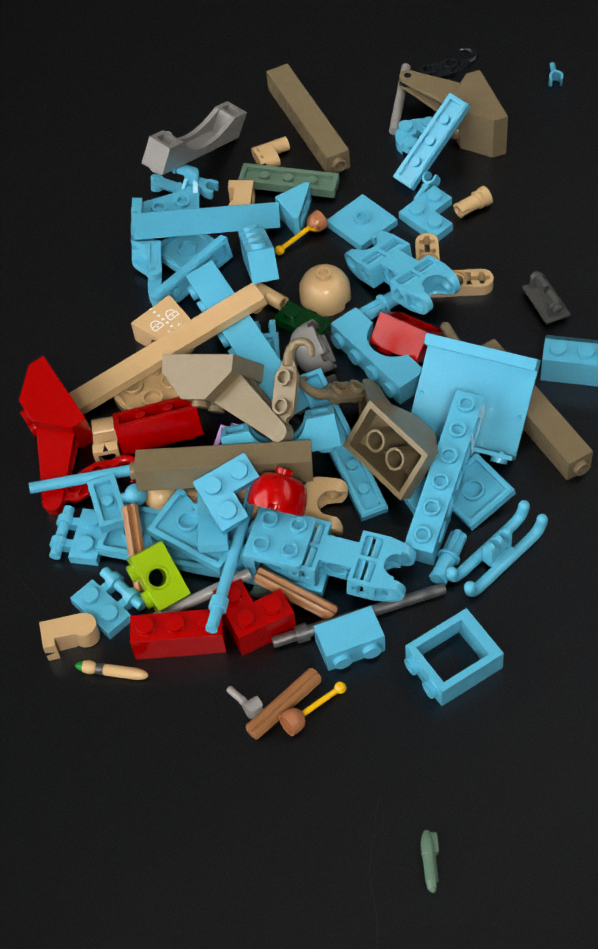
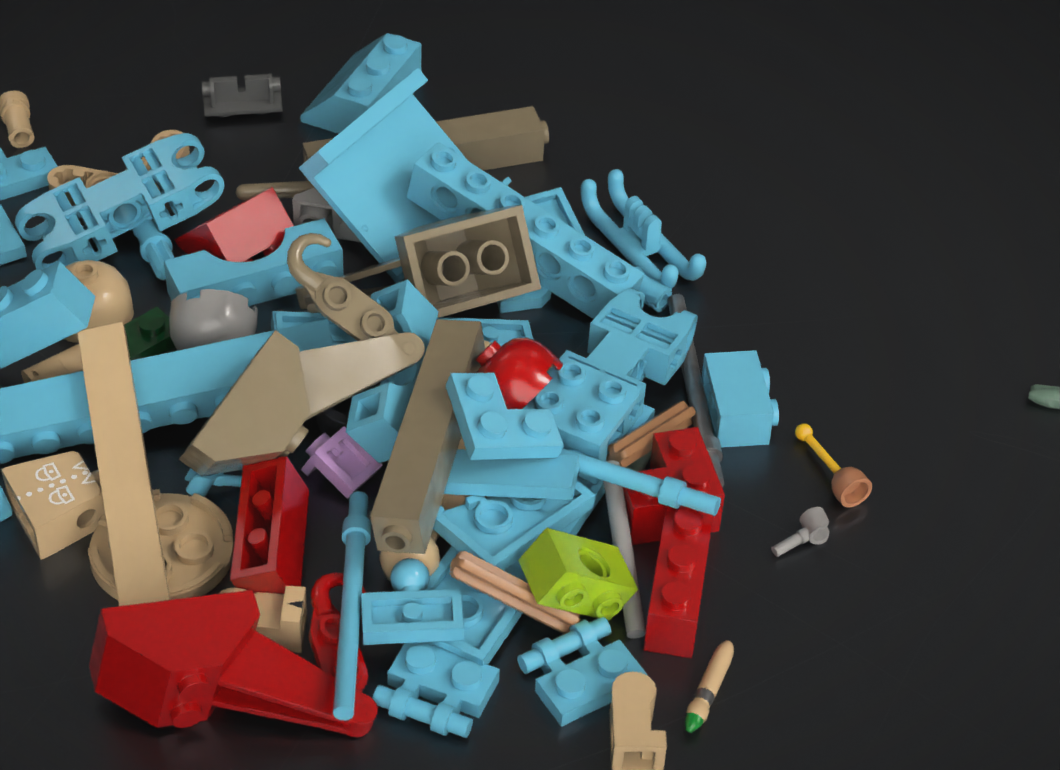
camera: 85 degrees left, 10 degrees down
medium nougat axle [245,668,322,739] -> none
medium azure window [404,608,504,706] -> none

